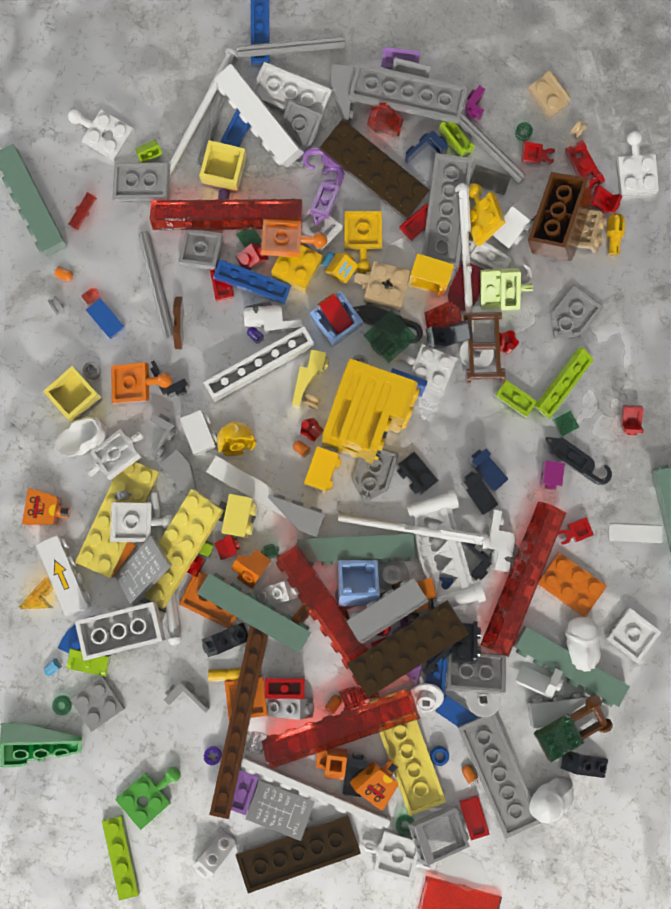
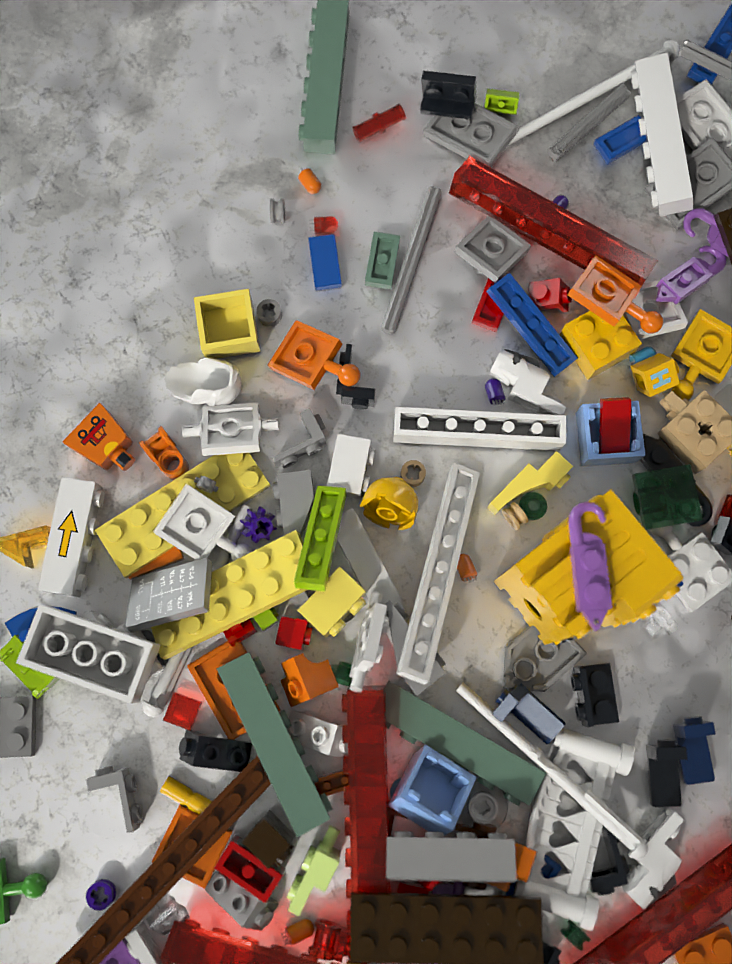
camera: 35 degrees right, 5 degrees down
white plate [68,109,134,162] -> none
reddish brown tile [173,297,184,349] -> none
light yellow piece [199,140,247,192] -> none
clear green plate [236,225,262,249] -> none
red arm [300,417,324,442] -> none
yellow container [304,446,341,493] -> none
none -> orange piece [138,426,189,480]
none -> clear red tile [163,692,202,731]
none -> dark purple gear [240,506,277,544]
none -> dark brown brick [242,810,295,870]
none -> yellowish green plate [286,825,341,916]
none -> lime plate [294,486,347,591]
none -> white plate [349,592,389,692]
none -> sand green plate [365,232,400,290]
none -> white plate [396,463,480,685]
none -> tan bush [401,460,426,487]
none -> black bracket [420,70,477,119]
none -> bracket [493,683,566,744]
none -> clear green plate [519,492,547,520]
none -> clear green bush [560,919,591,952]
none -> medium lavender plate [568,502,612,631]

